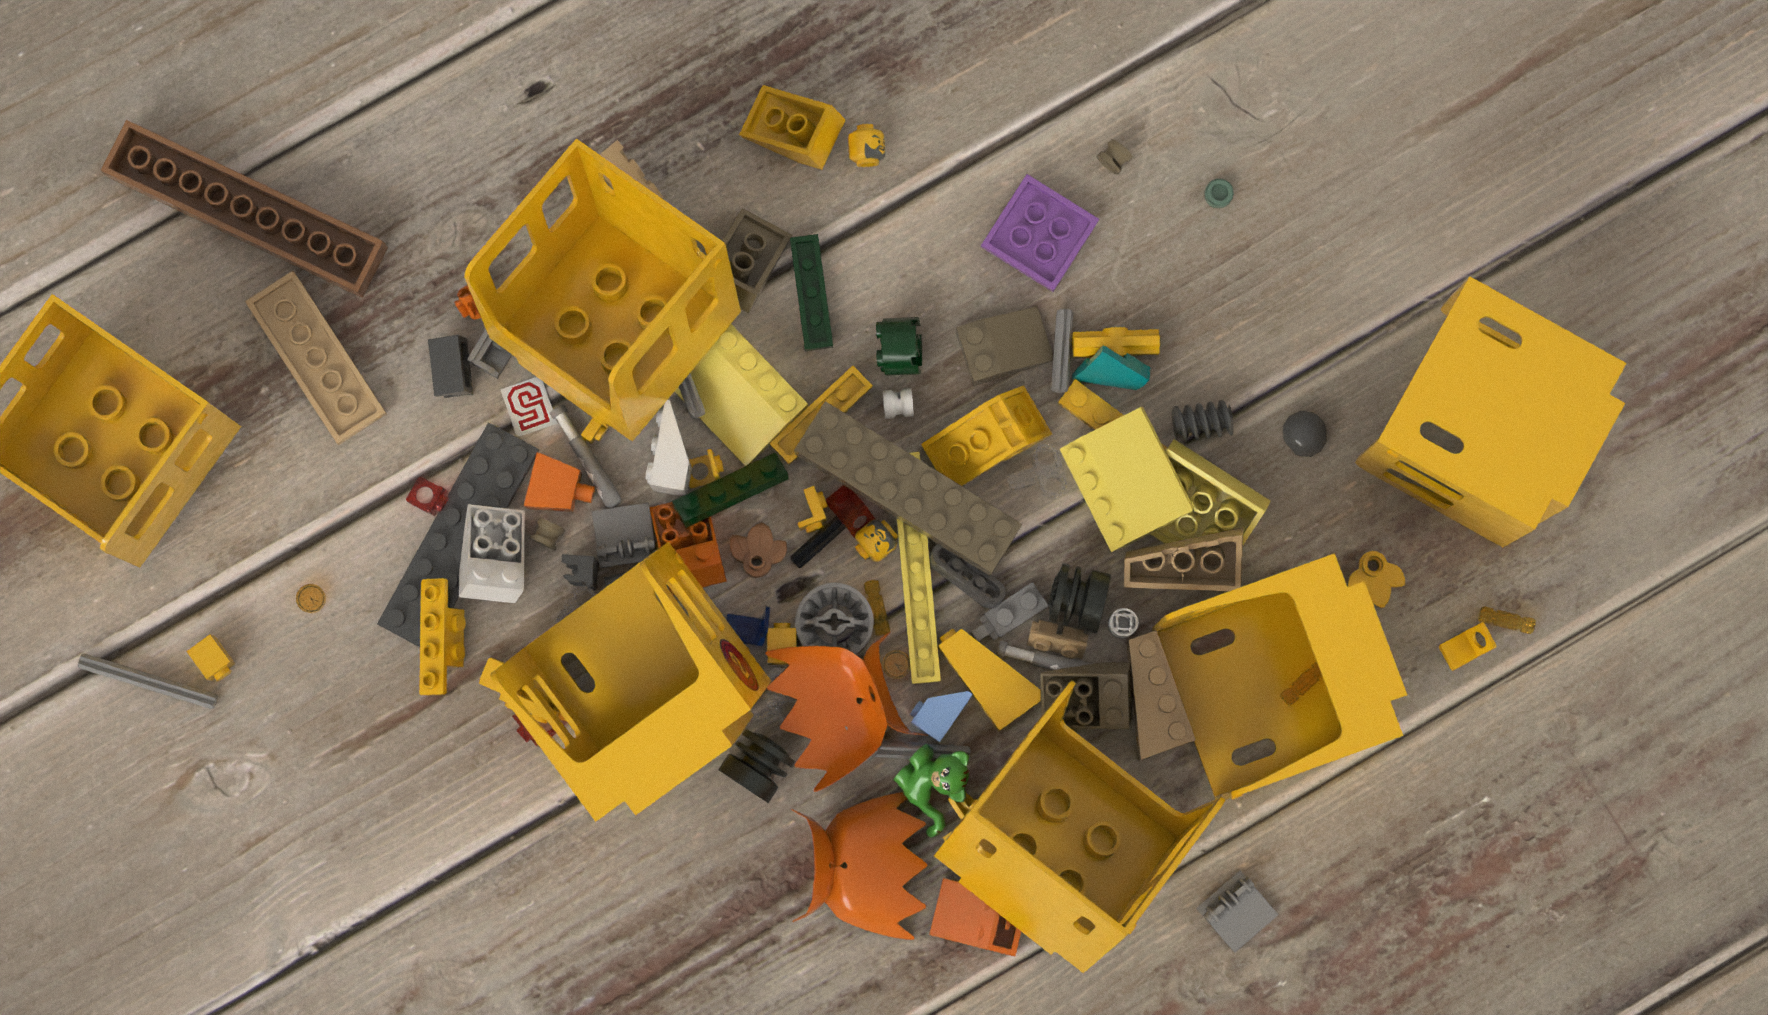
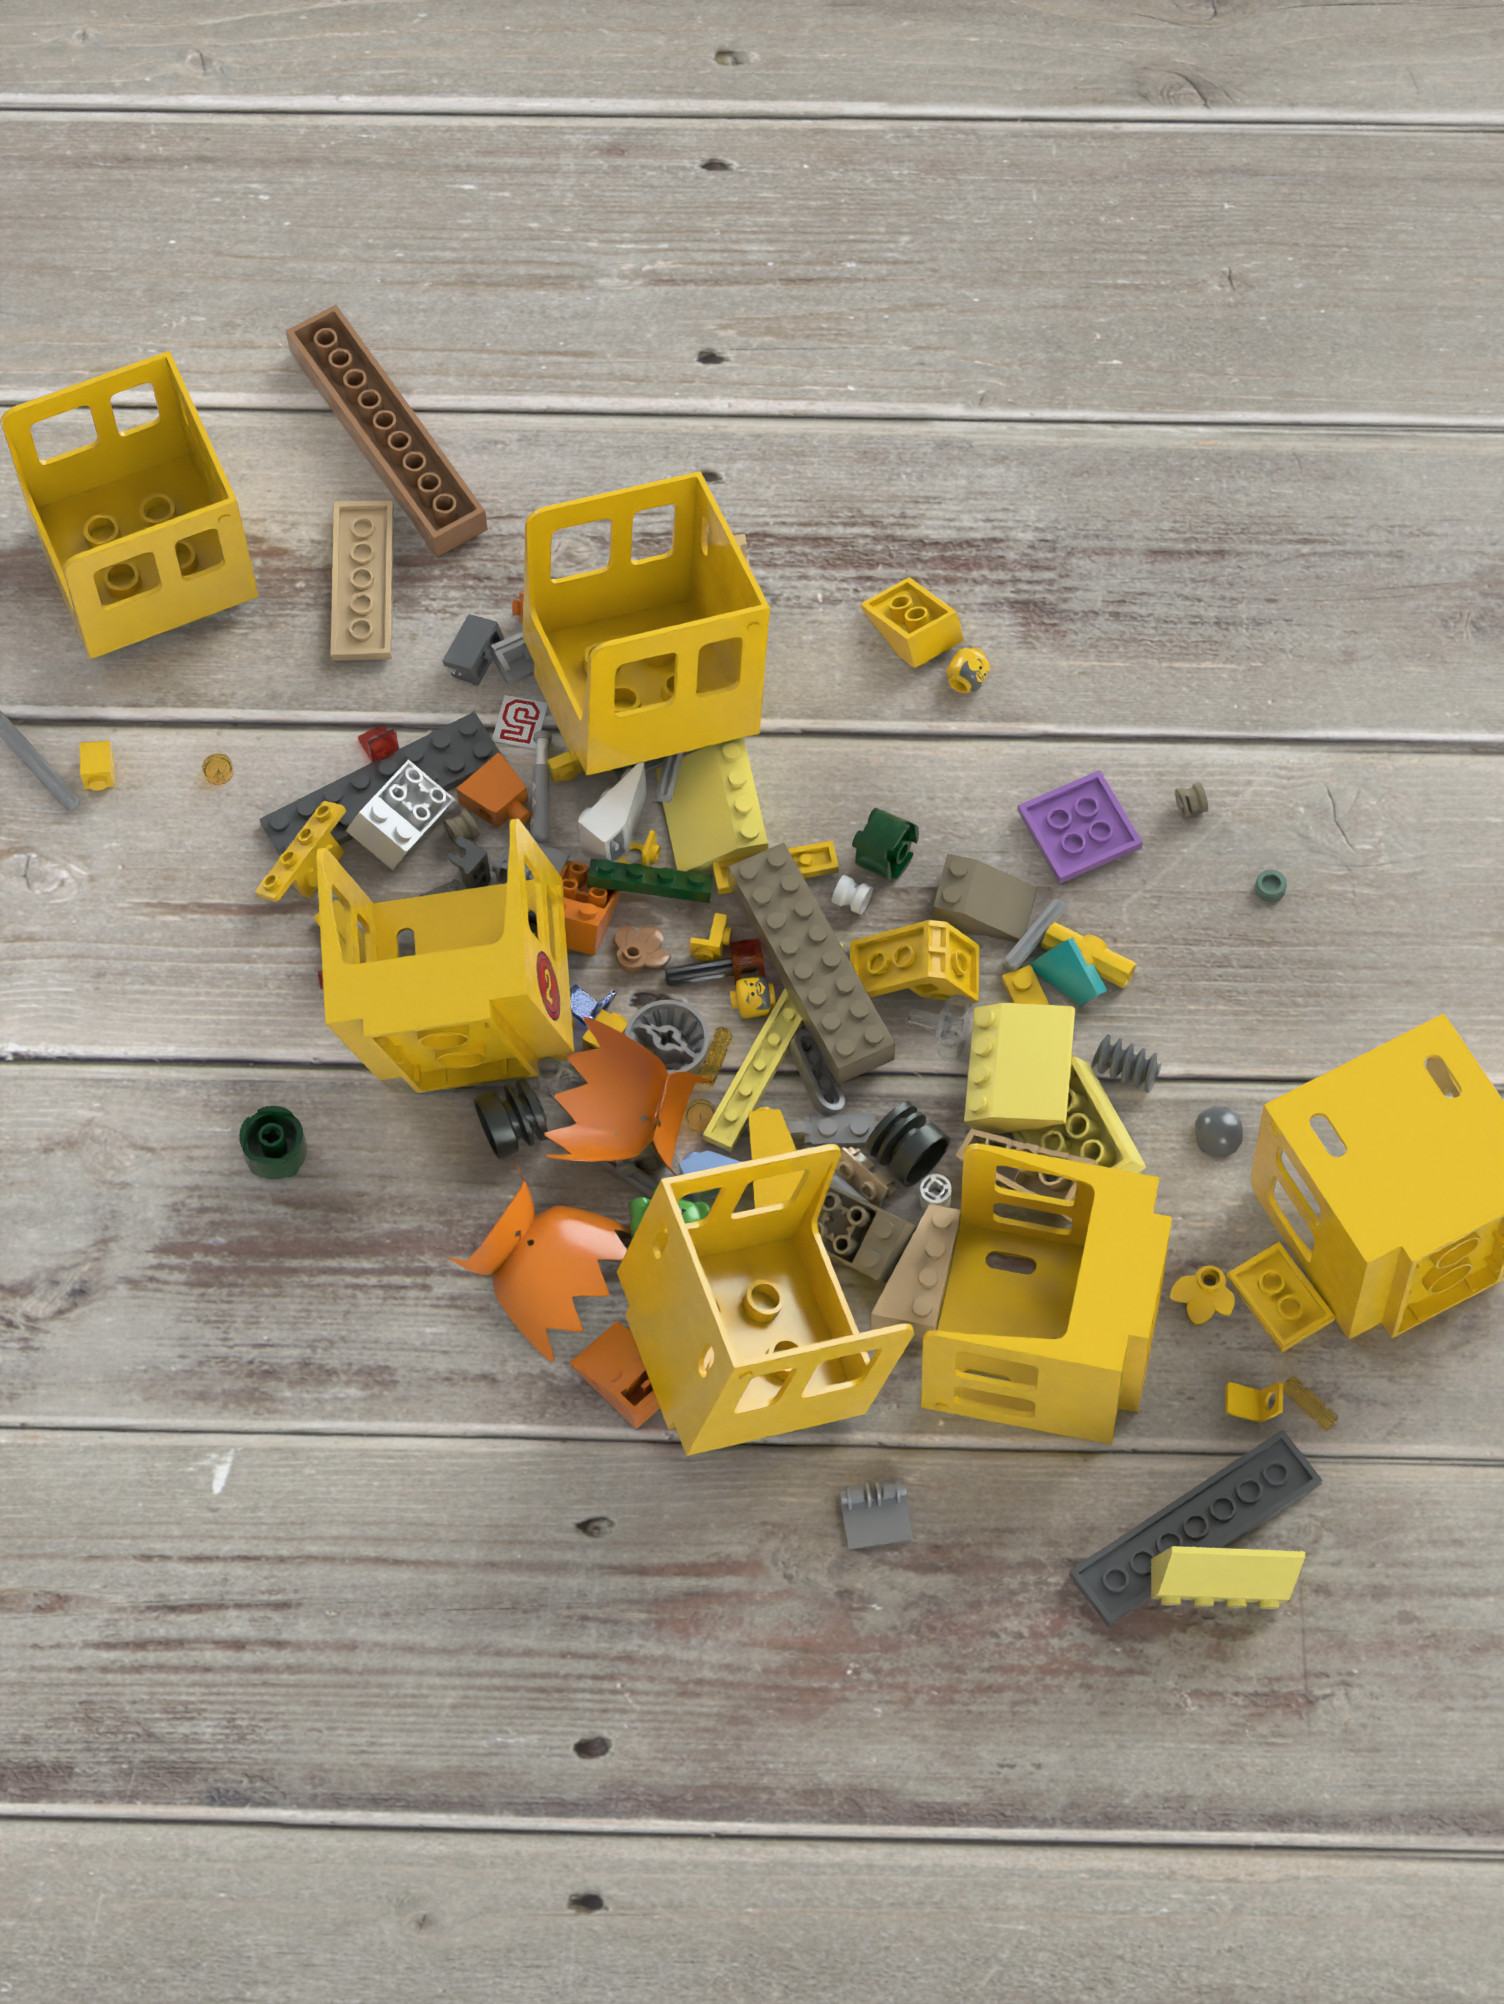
camera: 35 degrees right, 20 degrees down
dark tan slope [722,208,792,313] -> none
dark green plate [790,234,833,351] -> none
none -> dark green brick [239,1106,307,1179]
none -> dark grey plate [1069,1429,1322,1627]
none -> light yellow slope [1151,1546,1305,1609]
none -> yellow tile [1226,1242,1335,1353]

